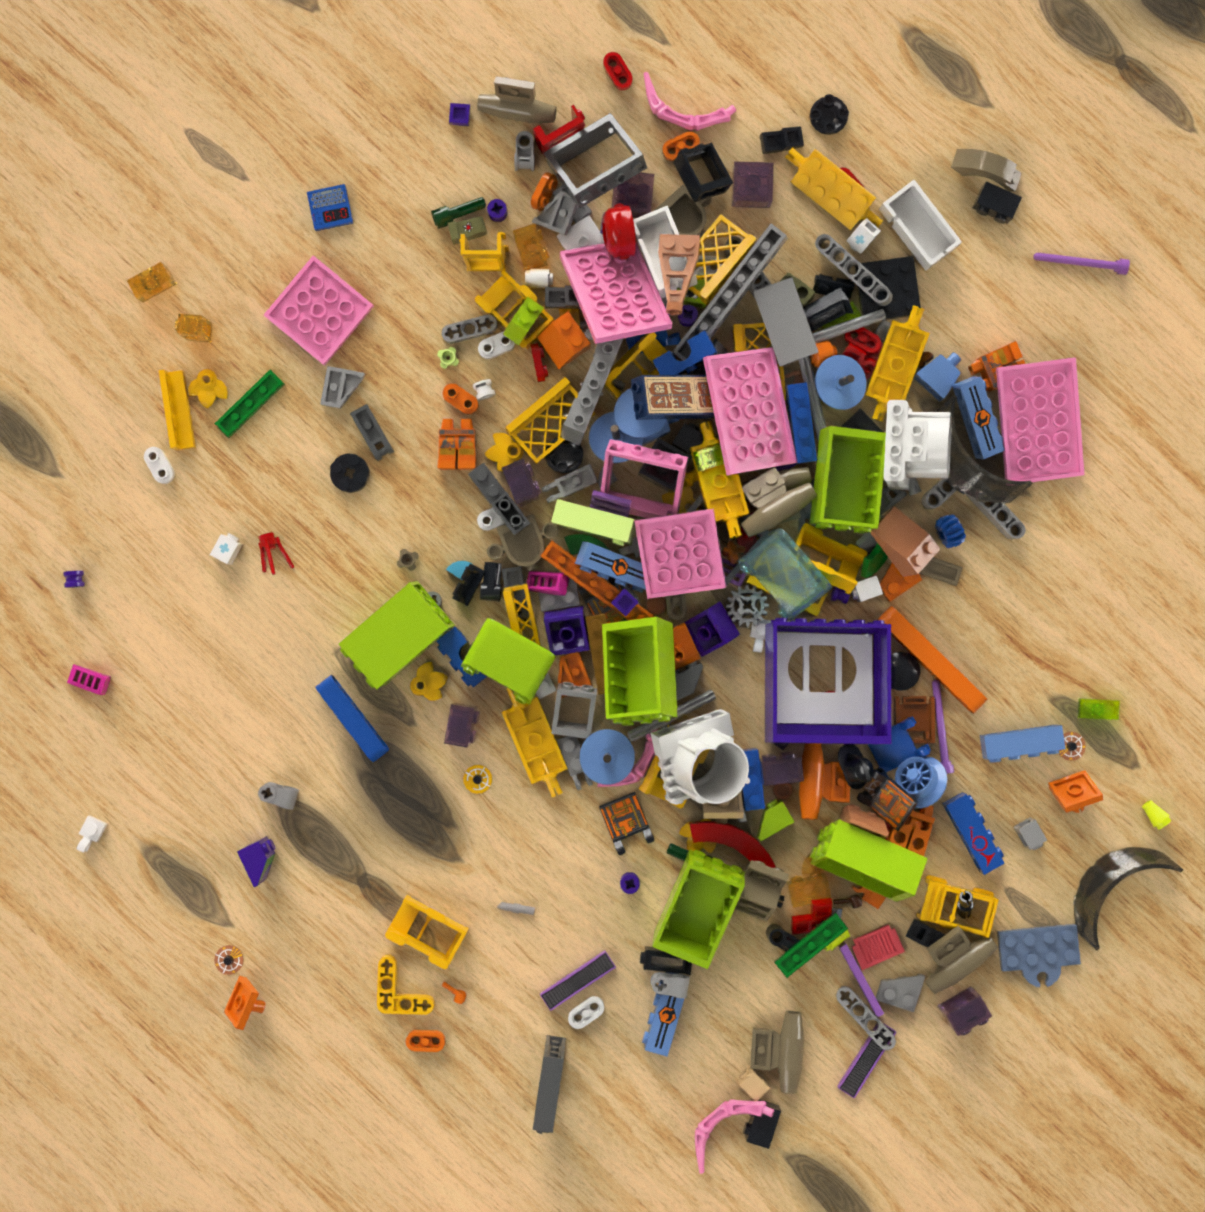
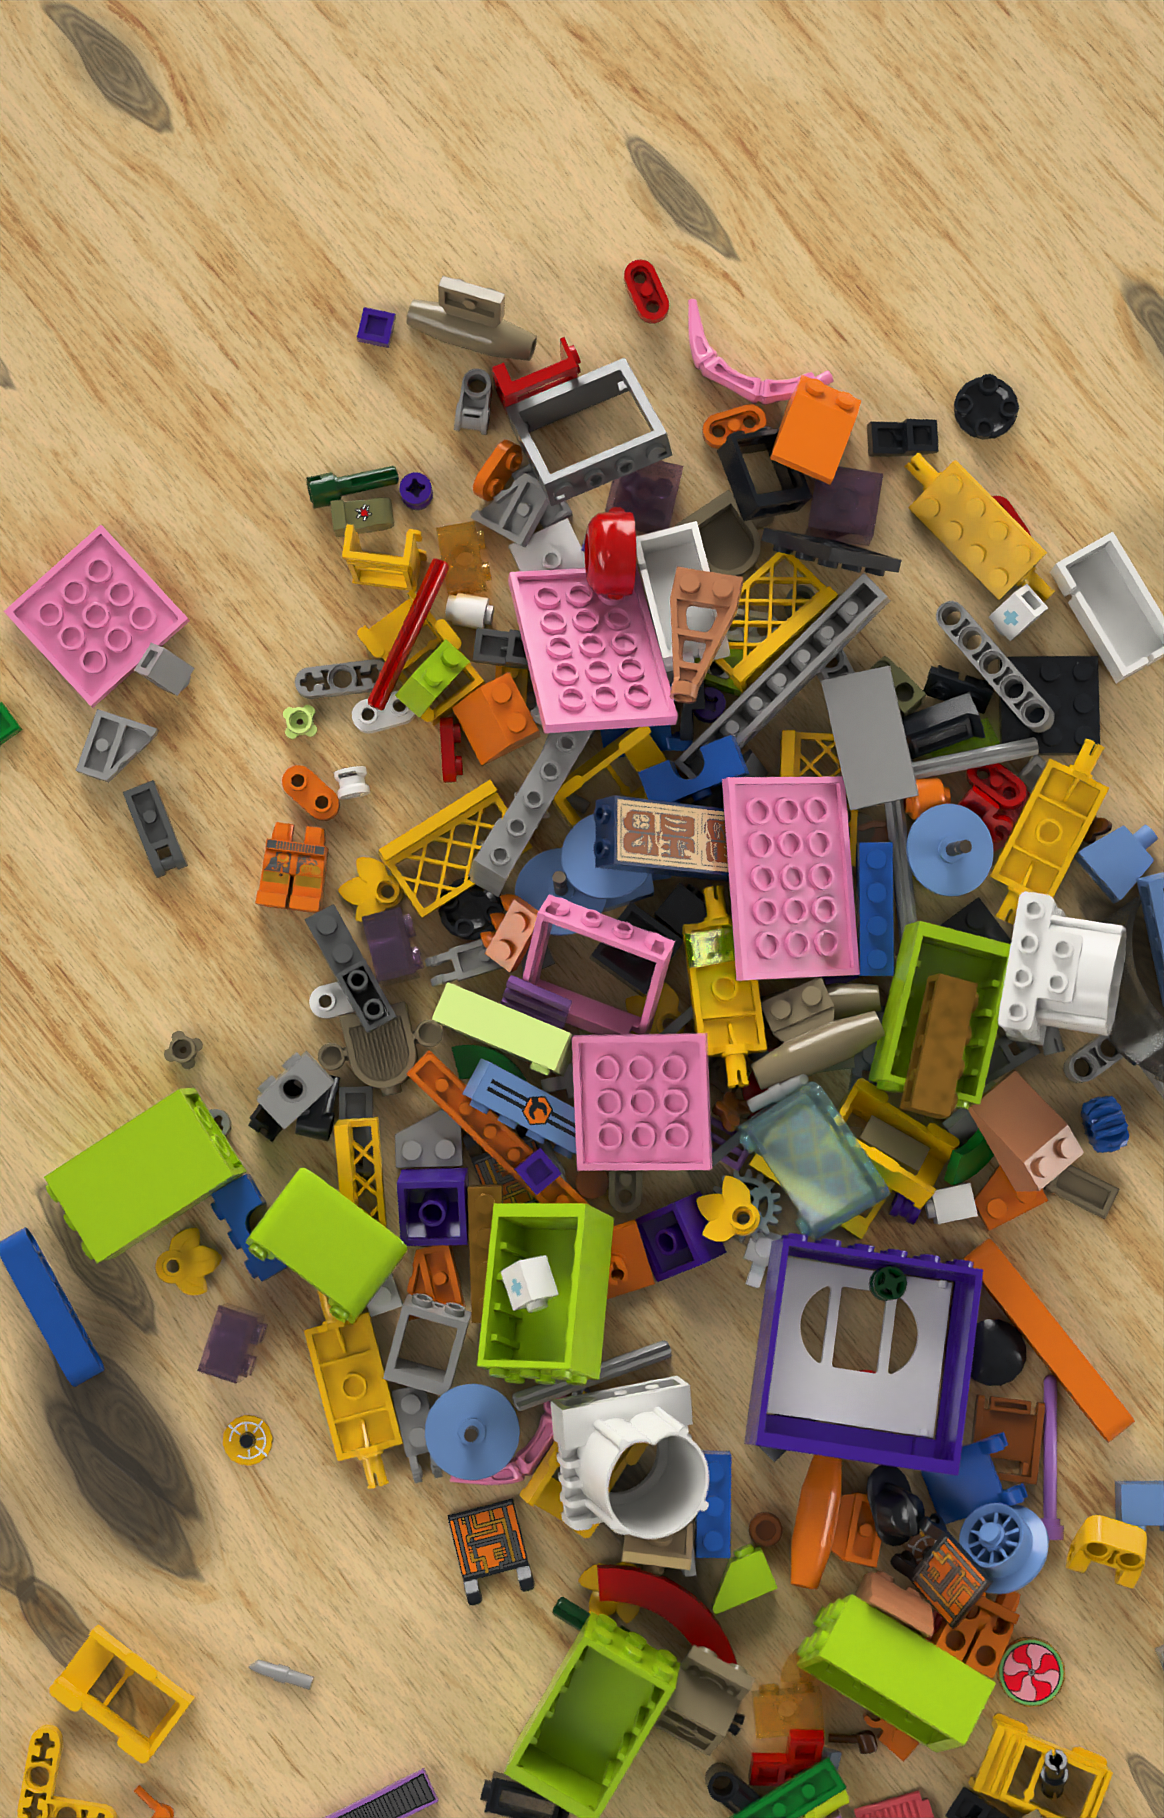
camera: 10 degrees right, 5 degrees down
tile [307,184,354,231] -> none
black plate [330,453,370,493] -> none
medium azure tile [446,561,473,580] -> none
dark pink slope [526,571,569,596] -> none
dark purple wheel [620,872,640,894] -> none
dark grey slope [675,661,703,700] -> none
yellow pin [683,469,698,487] -> none
clear purple brick [759,751,804,786] -> none
blue brick [942,792,1005,875] -> none
none -> light grey brick [134,643,194,696]
none -> light grey brick [257,1051,334,1129]
none -> red axle [368,558,449,710]
none -> orange plate [480,894,538,972]
none -> white brick [501,1255,559,1313]
none -> black slope [680,678,705,741]
none -> yellow plate [696,1176,760,1242]
none -> light grey piece [747,1074,809,1113]
none -> black plate [761,527,902,576]
none -> orange slope [770,375,861,485]
none -> dark tan tile [858,1115,930,1176]
none -> dark green wheel [869,1266,907,1301]
none -> pearl gold brick [900,973,979,1119]
none -> tile [996,1637,1065,1707]
none -> yellow piece [1066,1515,1147,1589]

